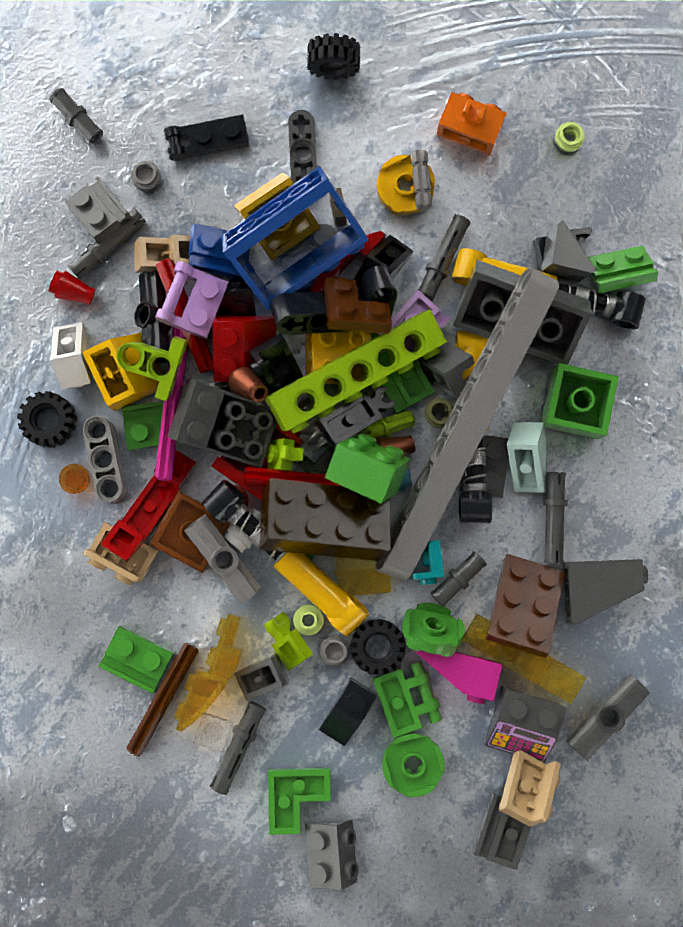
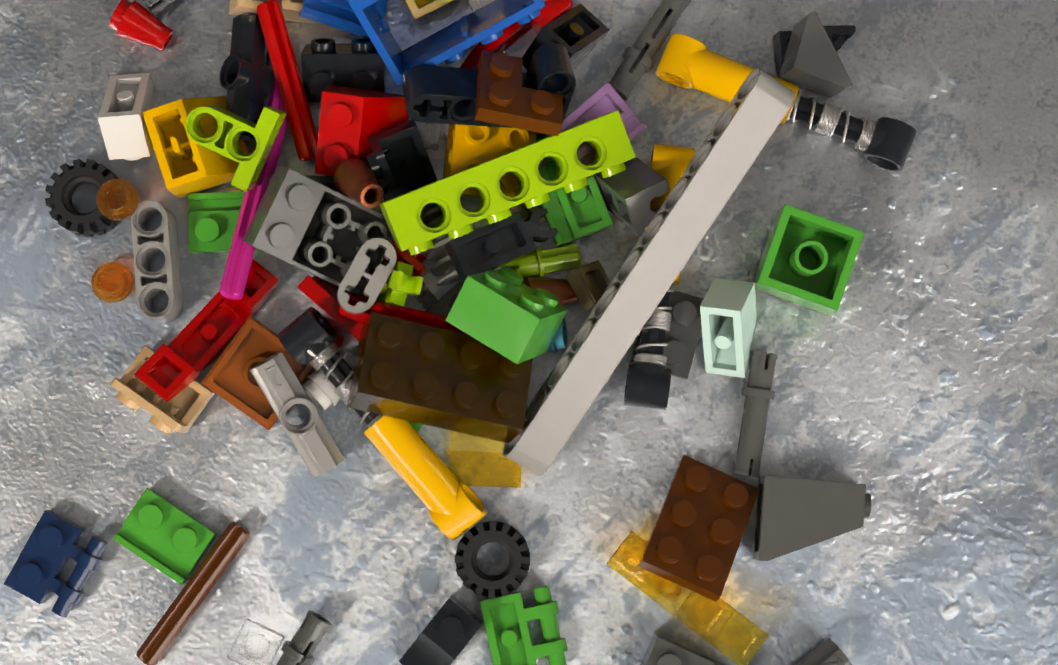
camera: 10 degrees right, 0 degrees up
lavender plate [155,261,229,340] -> none
clear yellow slope [174,613,244,732] -> none
dark grey slope [234,653,289,701] -> none
lime plate [264,612,313,671] -> none
yellowish green plate [293,605,324,635] -> none
light grey plate [319,636,350,667] -> none
bright green plate [402,603,465,657] -> none
teal bracket [411,540,444,585] -> none
dark pink slope [413,650,502,704] -> none
olive cone [425,398,454,428] -> none
dark grey pin [430,551,487,607] -> none
dark grey brick [453,260,592,365] -> none
bright green plate [588,246,658,293] -> none
none -> dark blue plate [4,510,107,618]
none -> clear orange plate [96,179,139,221]
none -> light grey beam [337,238,397,315]
none -> dark tan tile [565,260,611,311]

